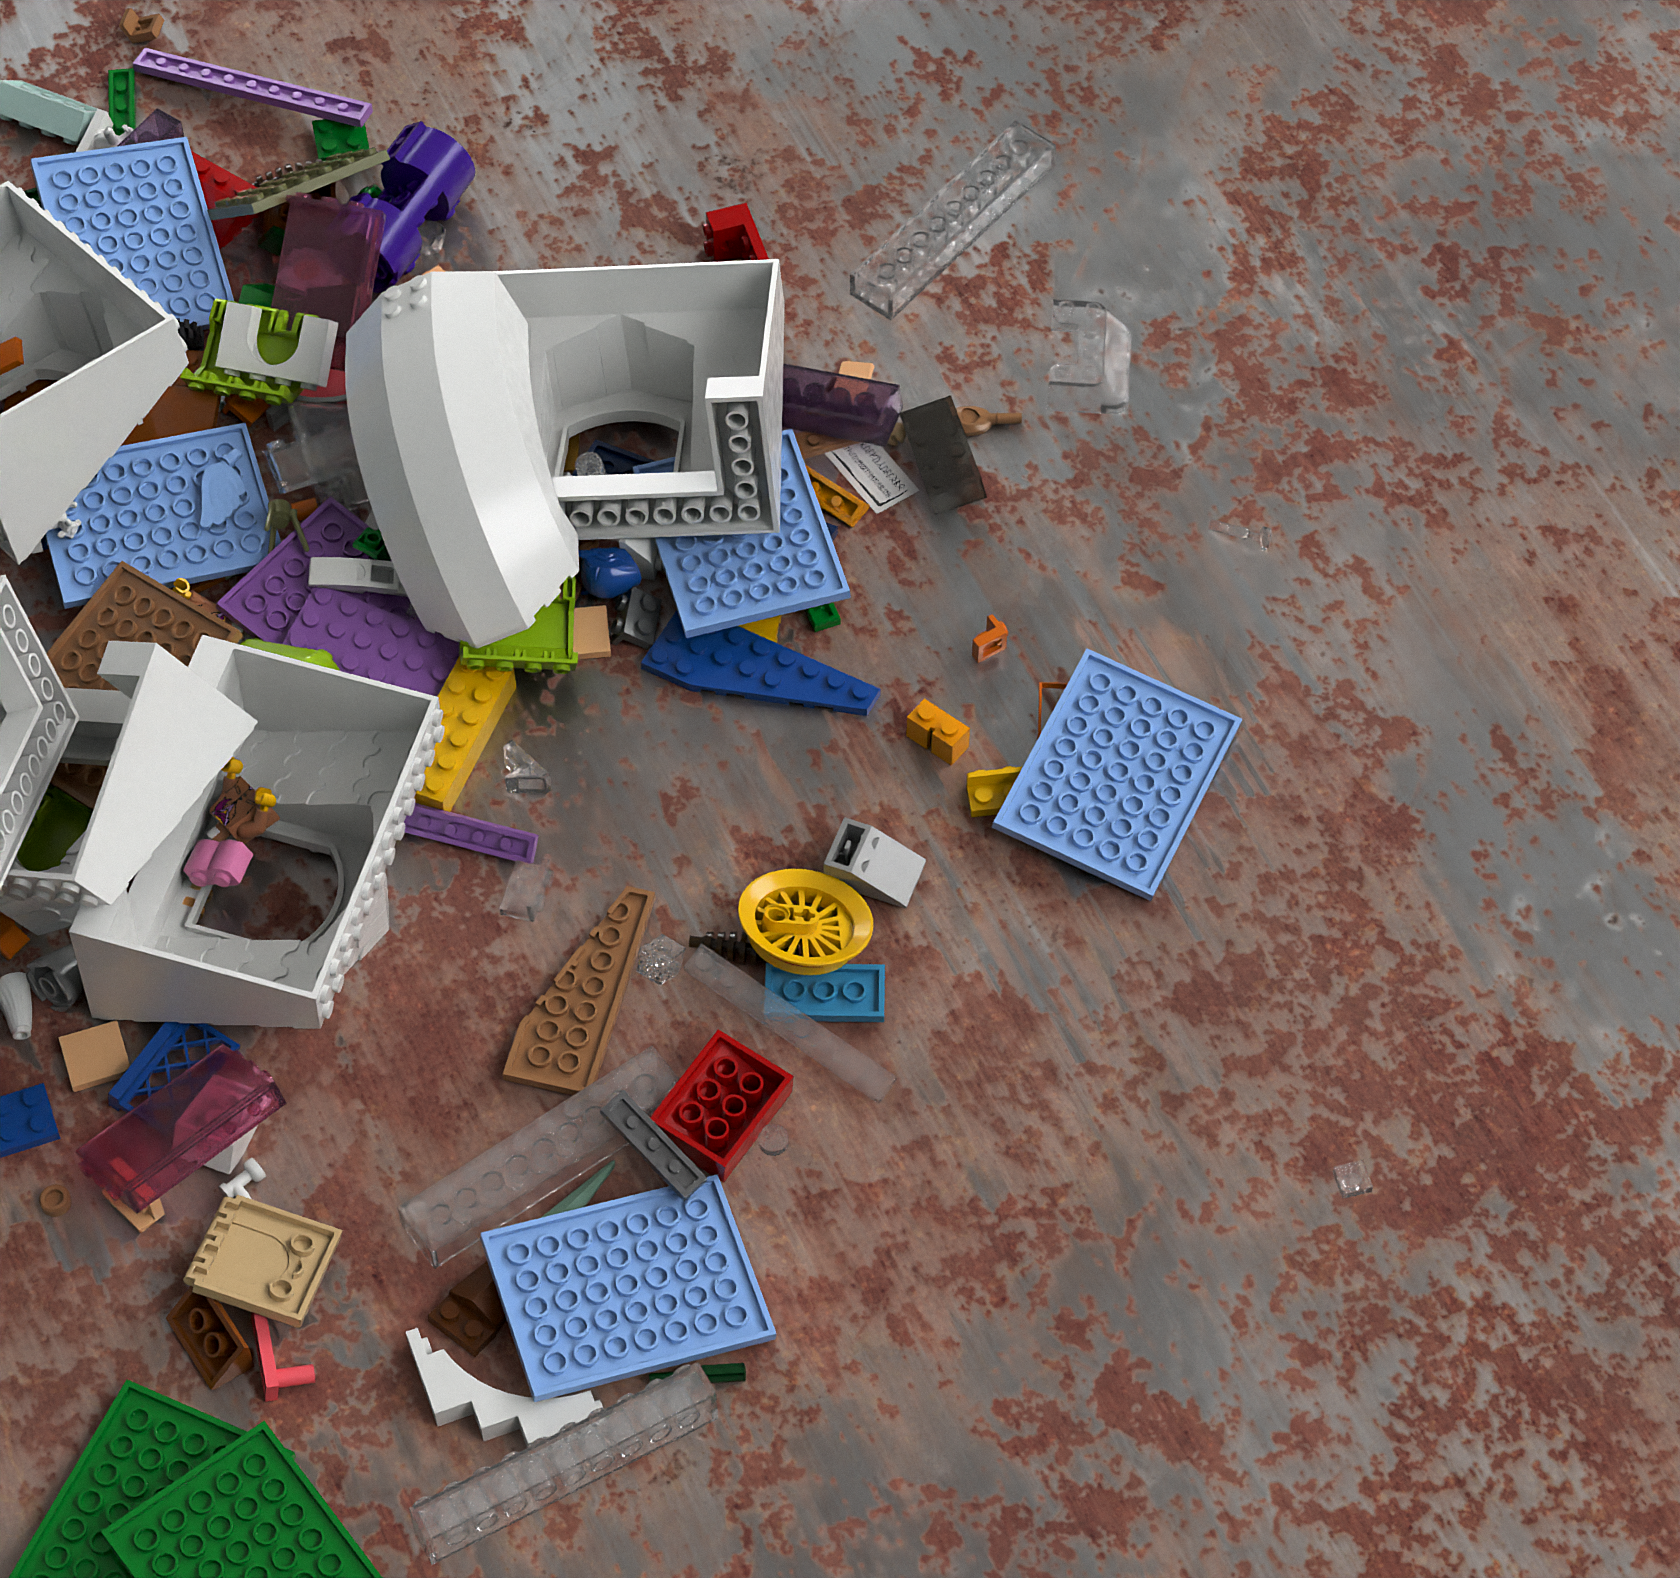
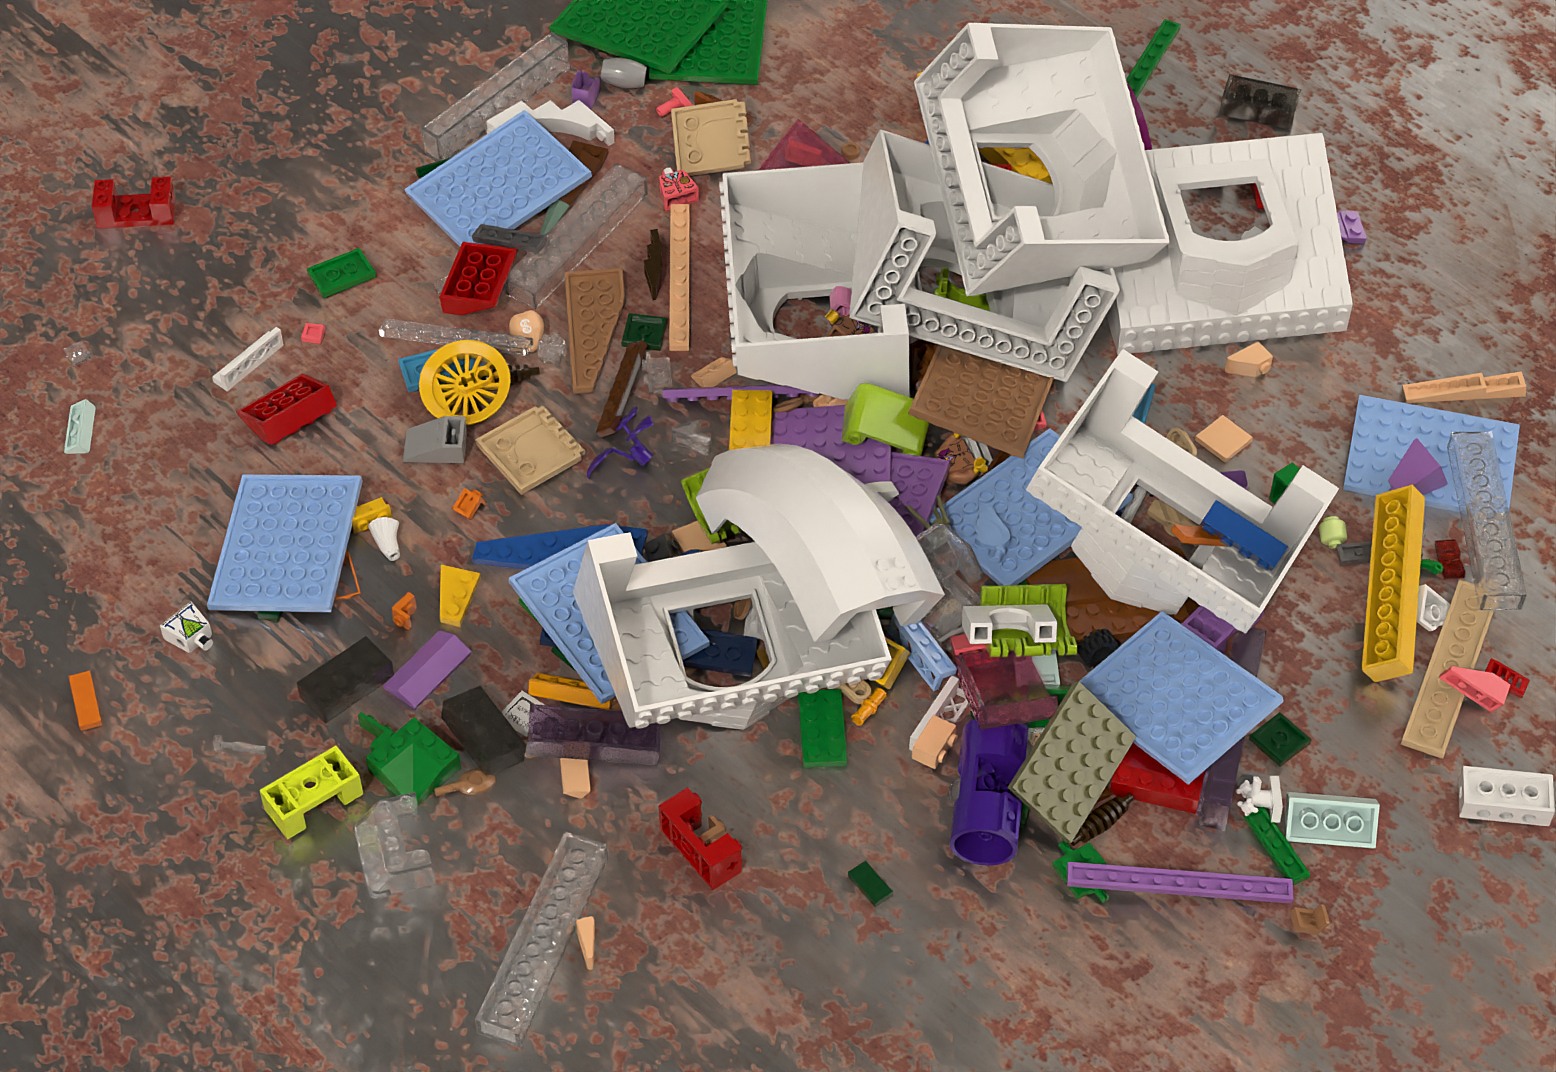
camera: 160 degrees right, 5 degrees down
clear wheel [575,452,607,476] -> none
light orange piece [906,698,970,766] -> none
none -> light aqua slope [64,399,96,454]
none -> orange tile [69,670,102,731]
none -> red plate [92,176,176,229]
none -> white torso [160,602,213,653]
none -> white fence [212,327,284,391]
none -> red slope [236,373,337,445]
none -> neon yellow plate [260,746,363,840]
none -> clear smoke brick [296,636,394,724]
none -> coral tile [301,323,326,344]
none -> green plate [307,248,376,298]
none -> green bracket [358,712,394,752]
none -> green slope [366,717,462,809]
none -> white piece [368,517,400,561]
none -> medium lavender slope [383,630,472,710]
none -> yellow wing [440,564,481,627]
none -> orange bracket [452,488,487,520]
none -> tan hinge [475,406,586,495]
none -> light nougat piece [508,310,544,353]
none -> medium lavender piece [572,69,601,110]
none -> light nougat slope [576,916,595,970]
none -> dark purple plant [587,406,654,480]
none -> reddish brown plate [596,340,647,438]
none -> light grey piece [601,58,647,89]
none -> dark green tile [621,313,667,351]
none -> dark brown slope [644,229,662,300]
none -> coral torso [659,168,699,211]
none -> light nougat plate [669,204,690,351]
none -> light nougat slope [691,357,736,387]
none -> dark green tile [848,860,893,907]

